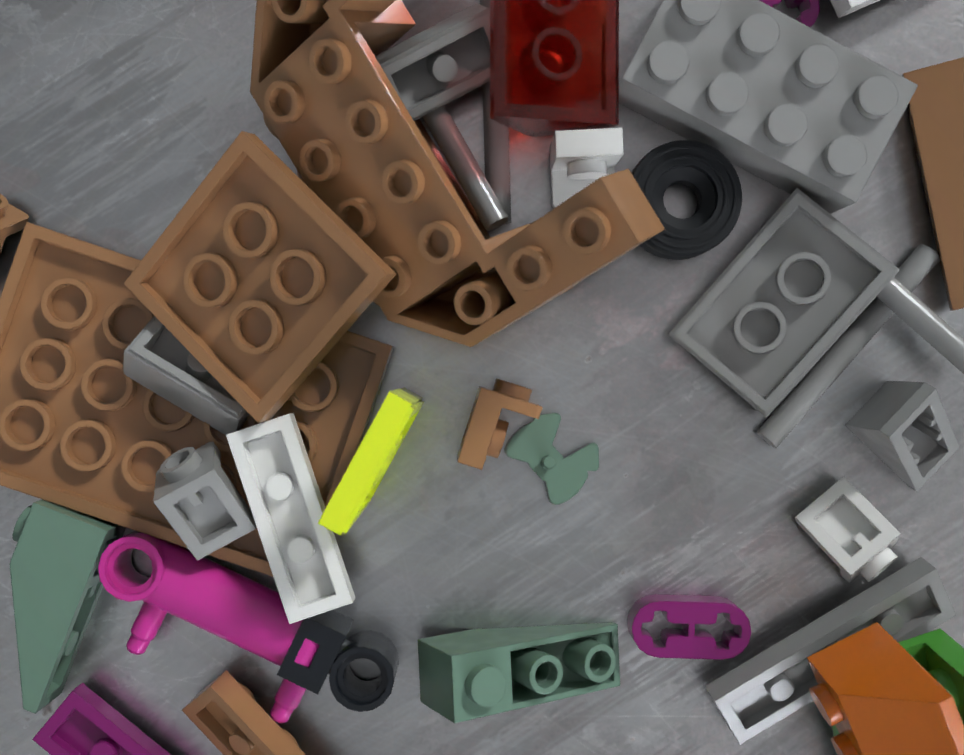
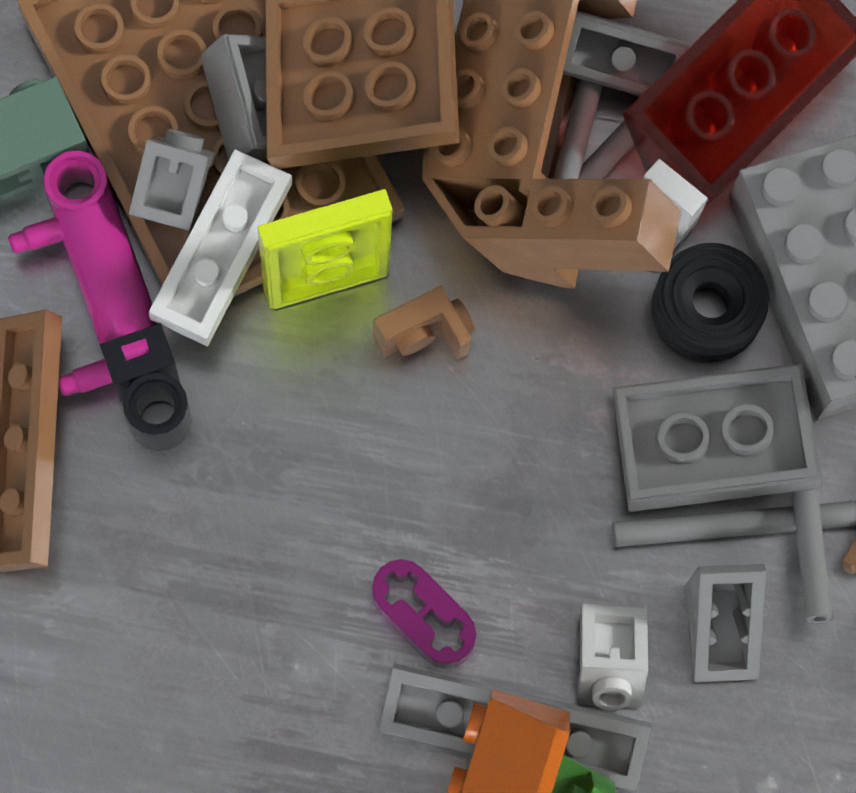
camera: 35 degrees right, 15 degrees down
sand green slope [418,622,620,723] -> none
sand green piece [504,413,599,505] -> none

